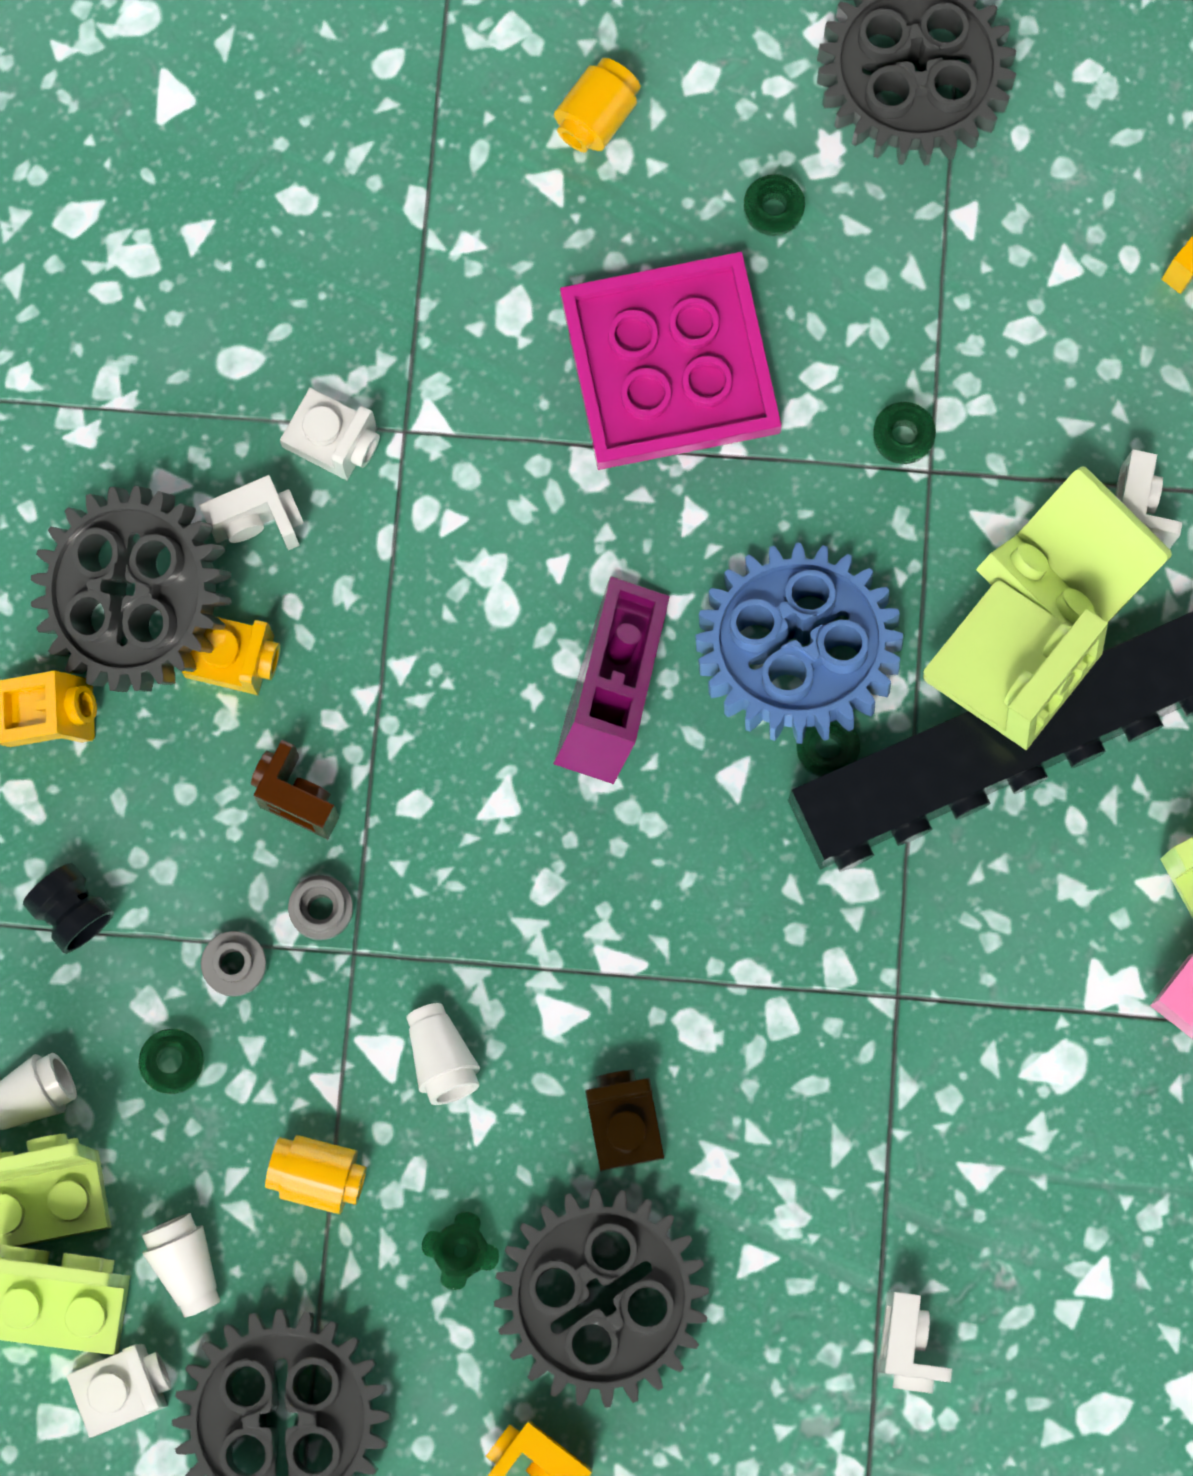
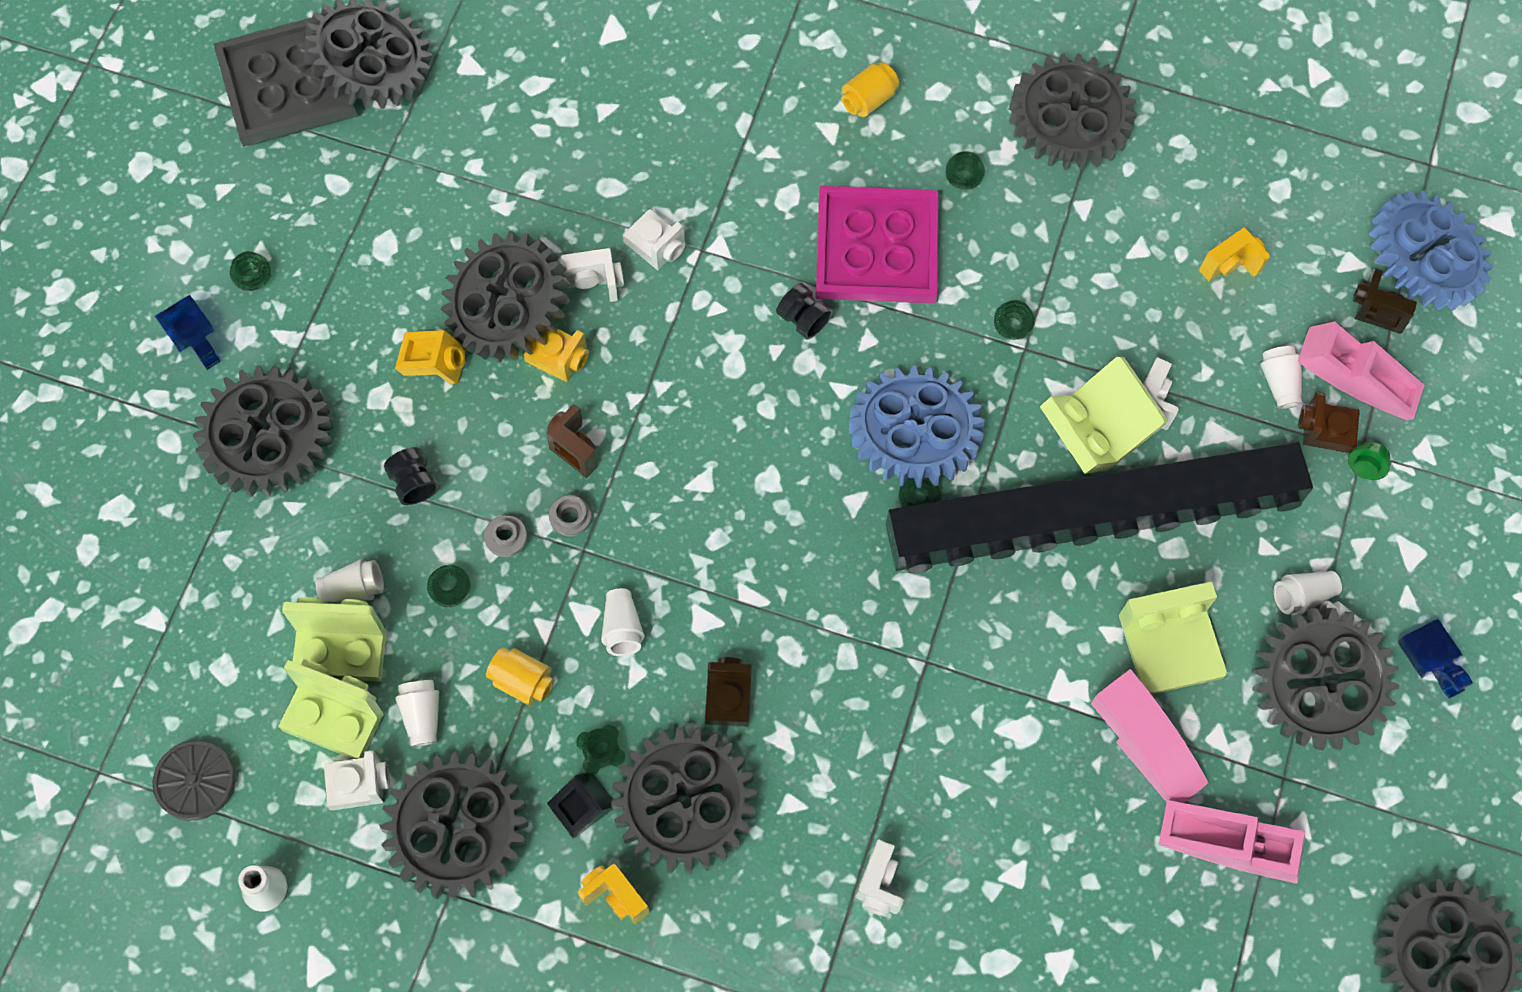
camera: 10 degrees right, 10 degrees down
magenta slope [553,576,670,784] -> none
yellowish green bracket [923,581,1108,750] -> none
none -> black slope [547,772,613,838]
none -> black wheel [776,283,833,340]

